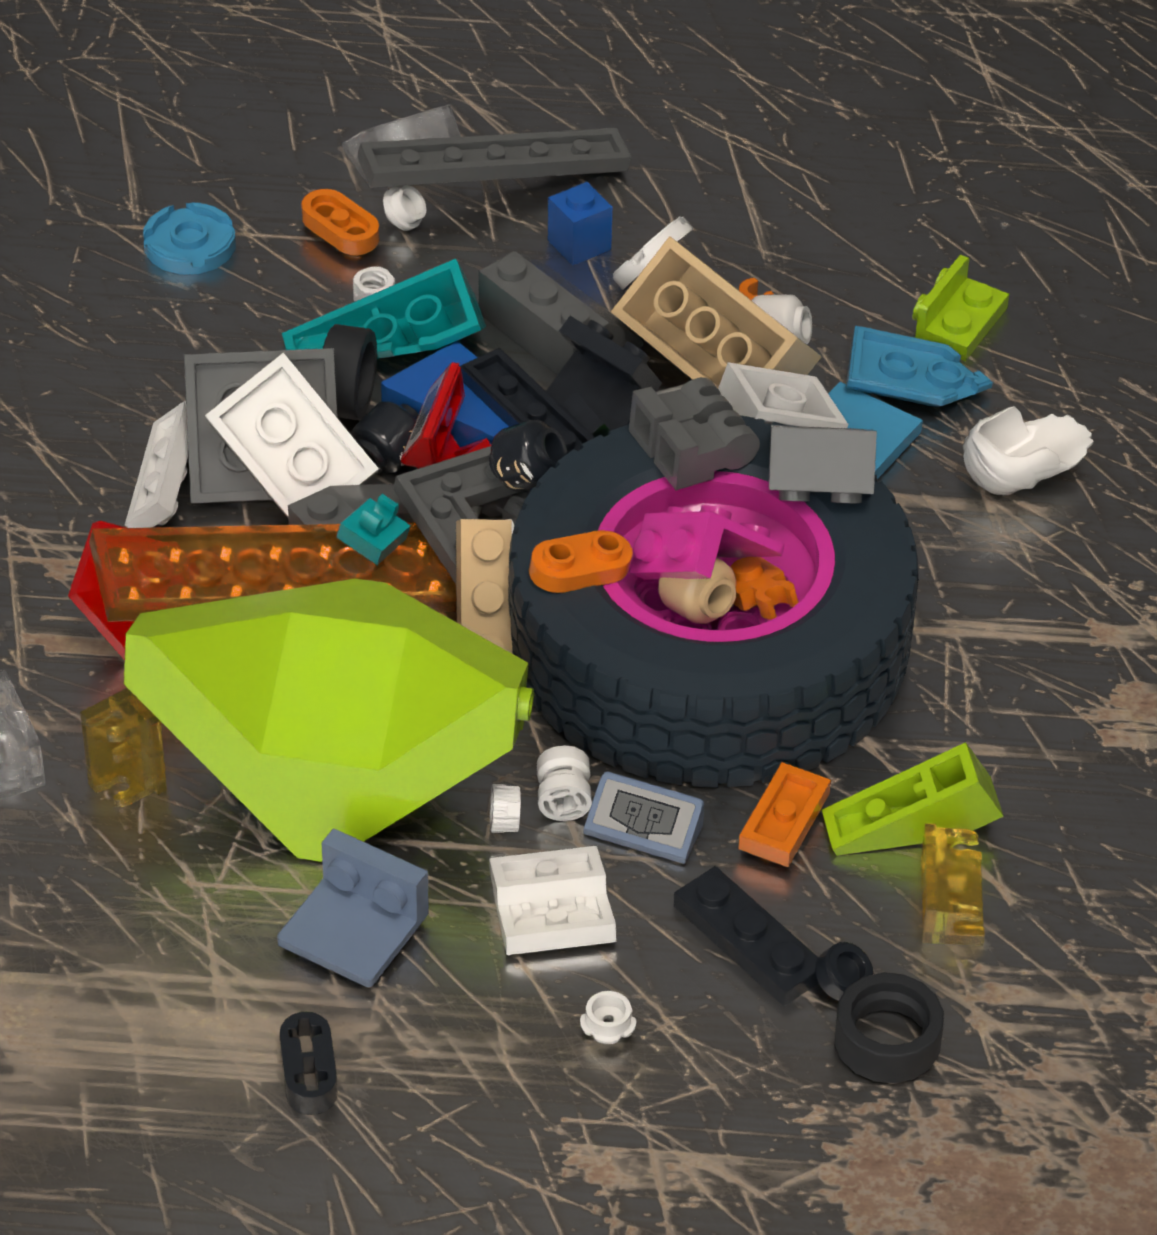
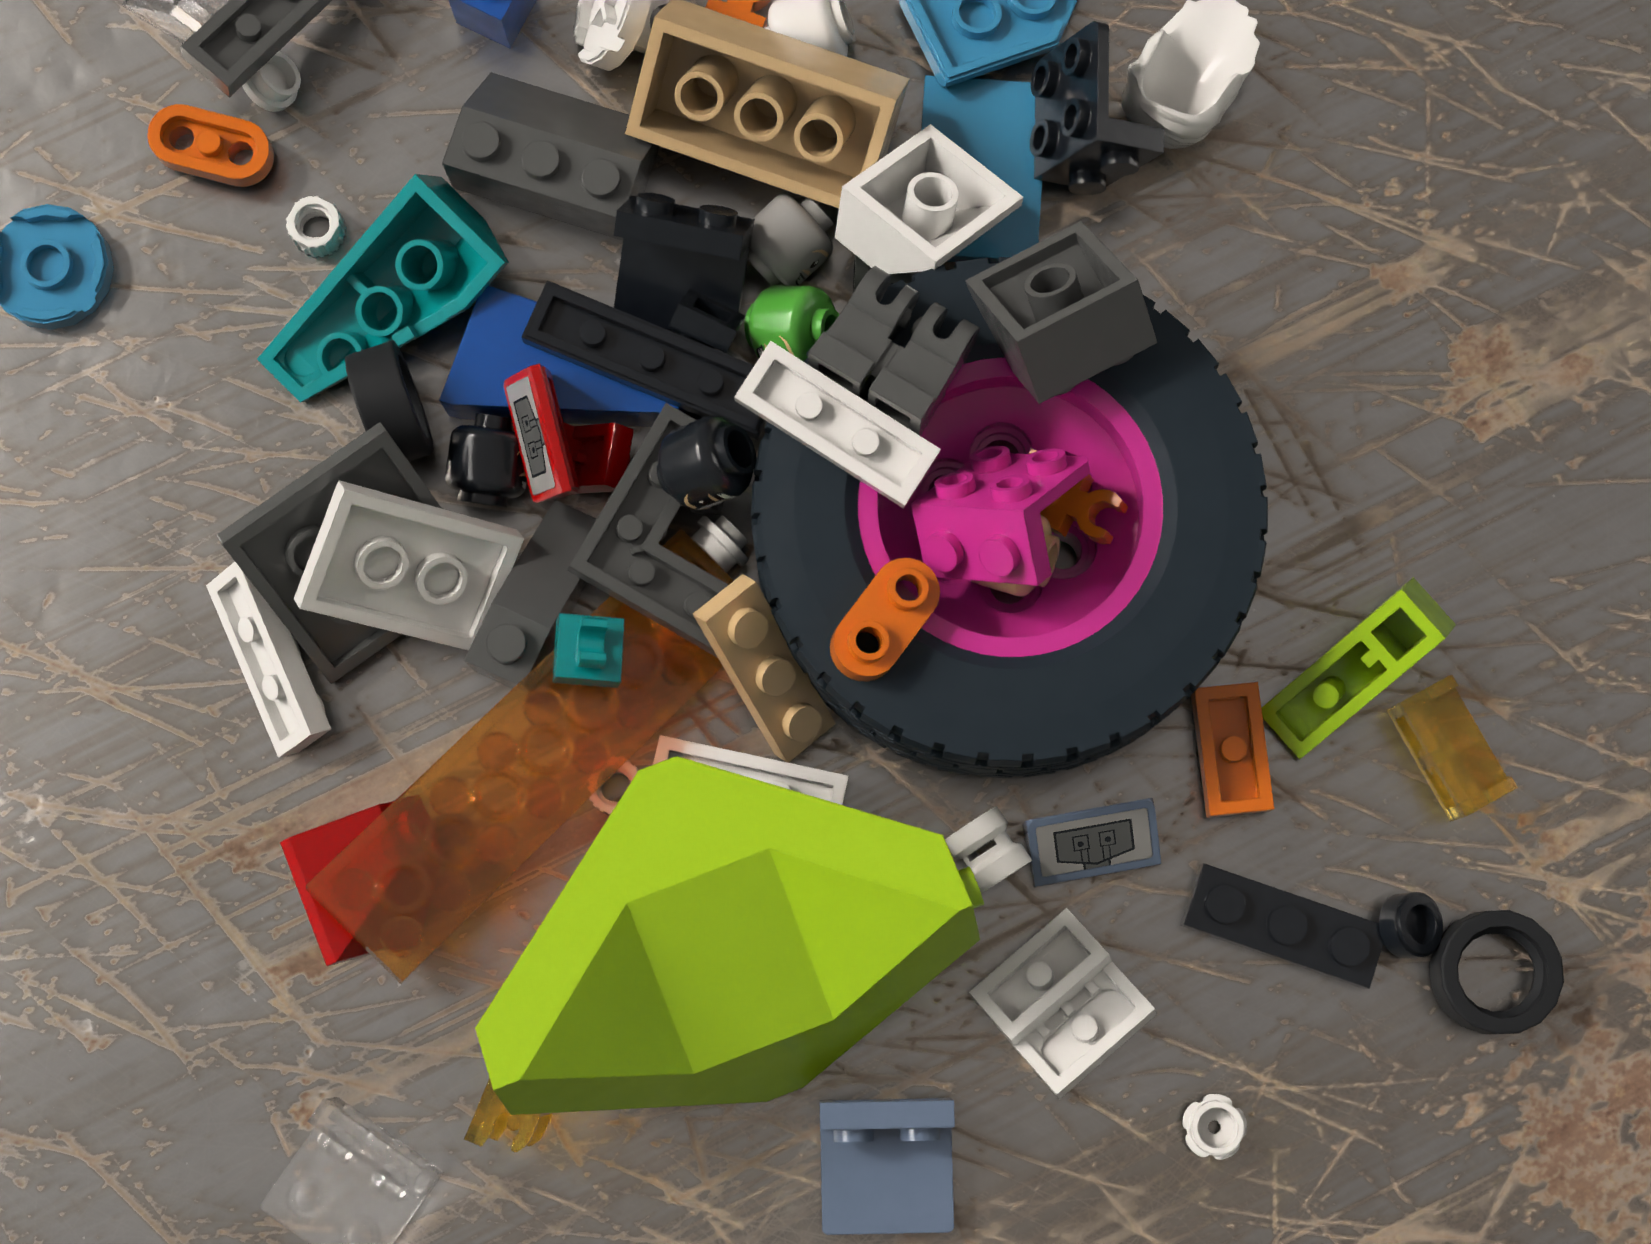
camera: 30 degrees left, 35 degrees up
none -> white plate [734,341,941,509]
none -> black bracket [1030,21,1164,195]

